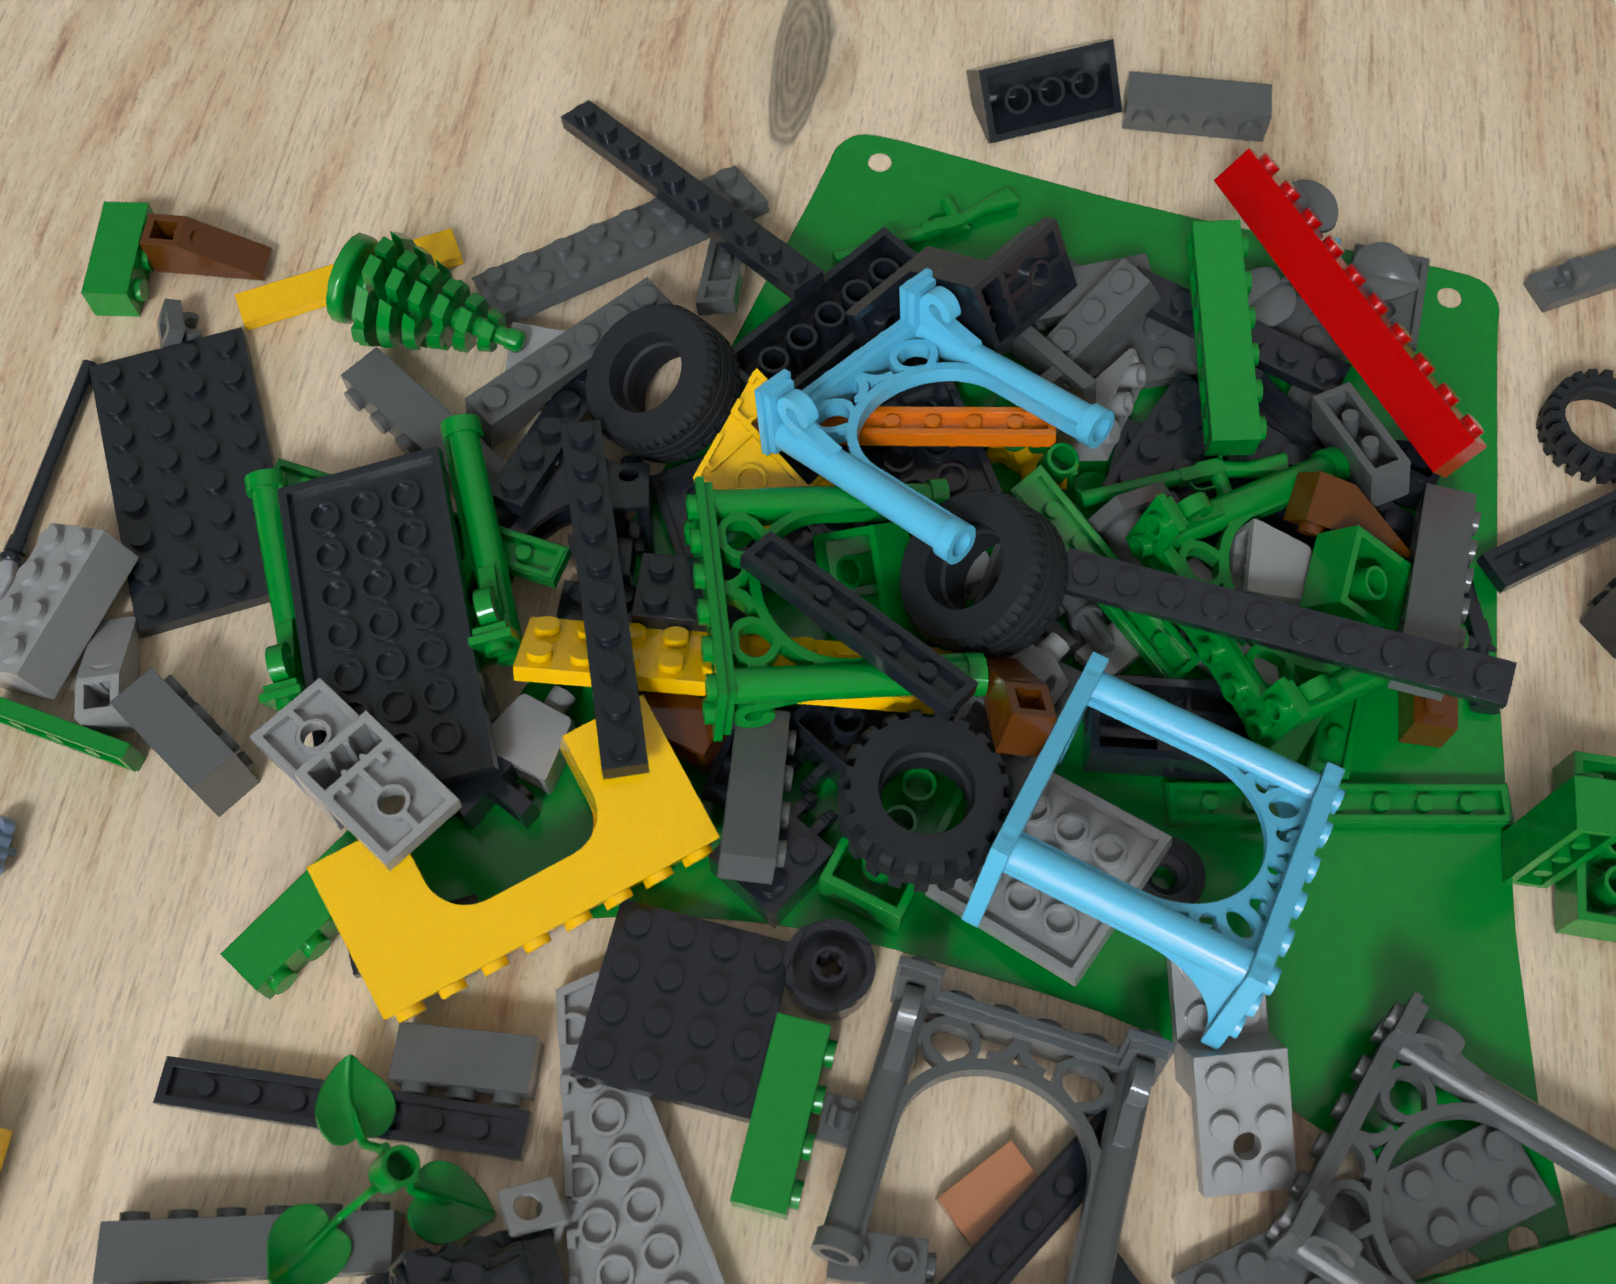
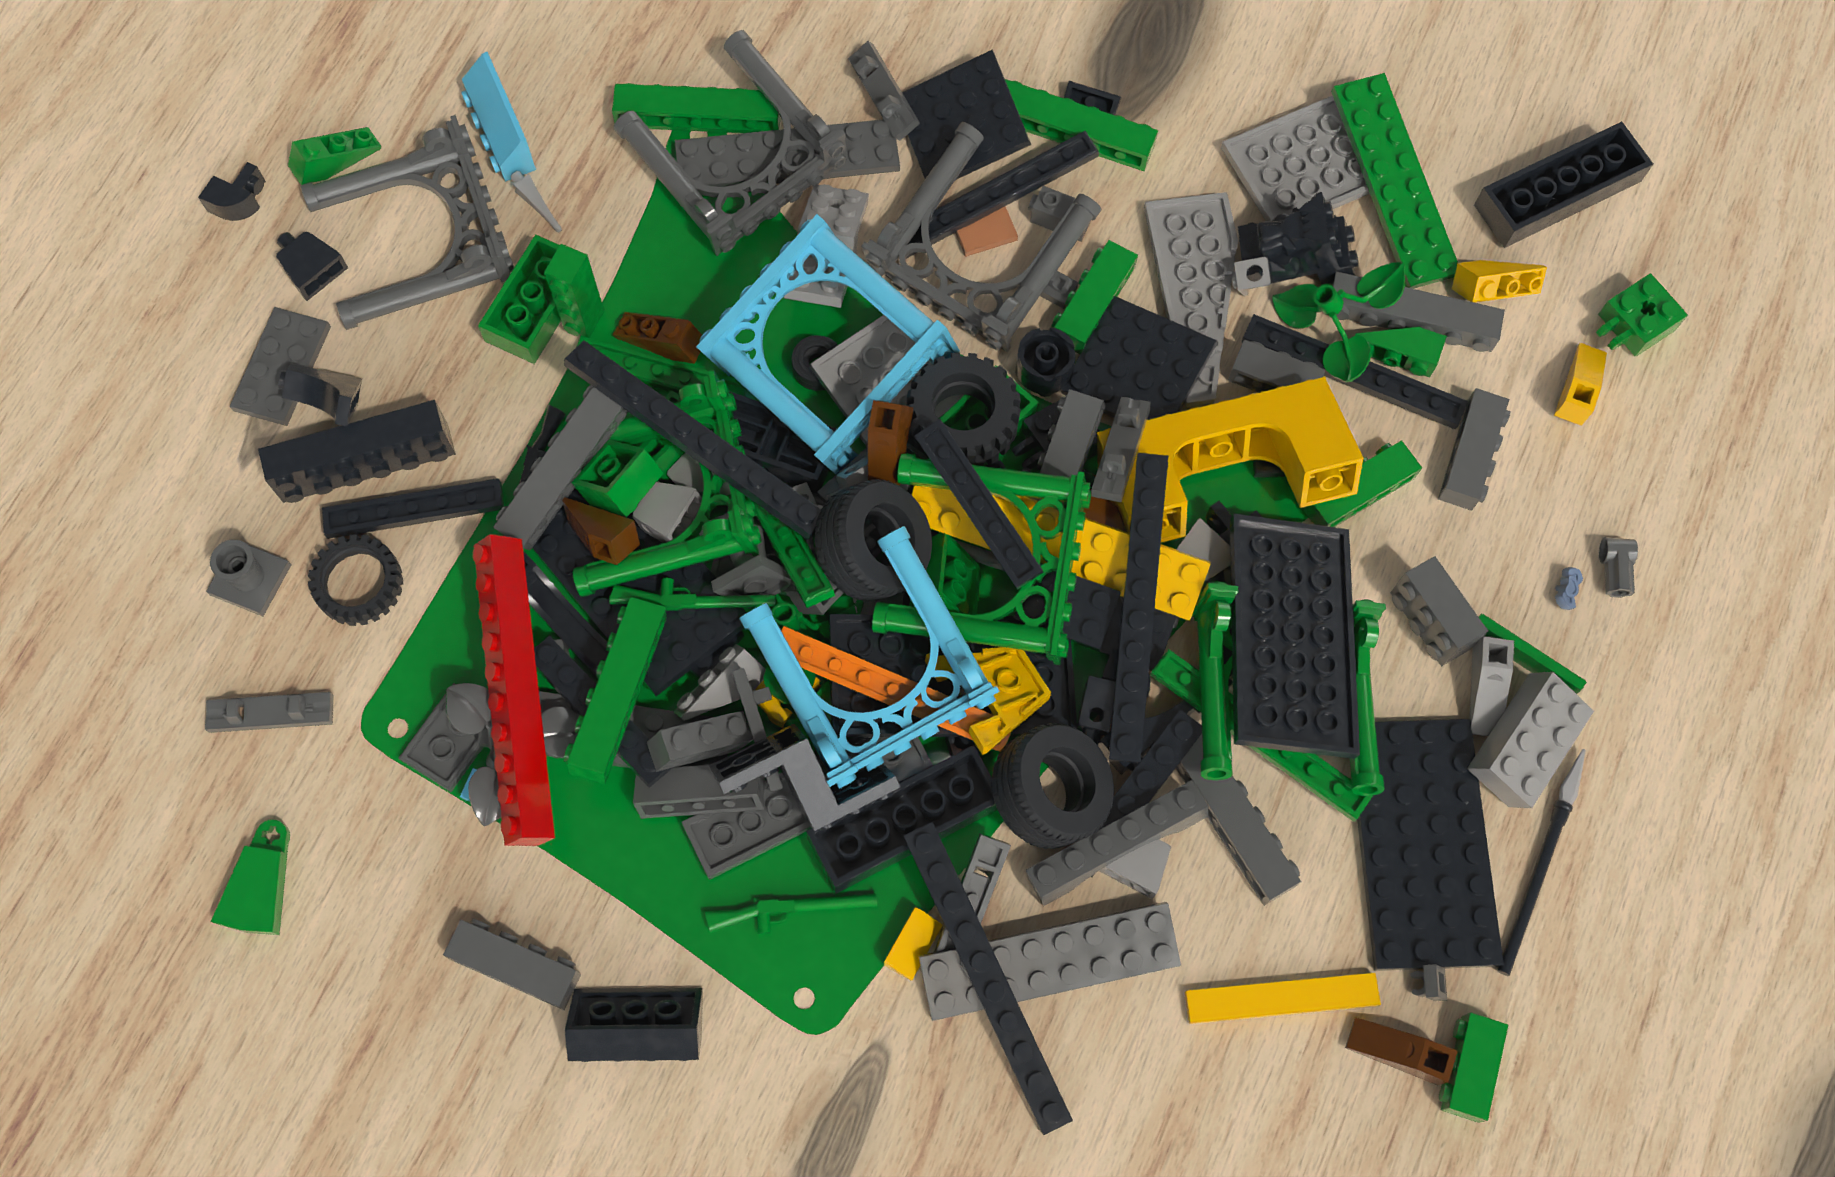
camera: 165 degrees left, 5 degrees up
light grey bracket [249,678,462,871] -> none
green plant [326,231,527,353] -> none
dark grey brick [1312,382,1411,507] -> none
none -> green piece [210,820,290,935]
none -> reddish brown slope [613,312,702,364]
none -> yellow slope [884,907,943,981]
none -> dark grey hinge [1092,397,1150,502]
none -> green slope [1355,327,1447,378]
none -> dark grey brick [1438,388,1511,511]

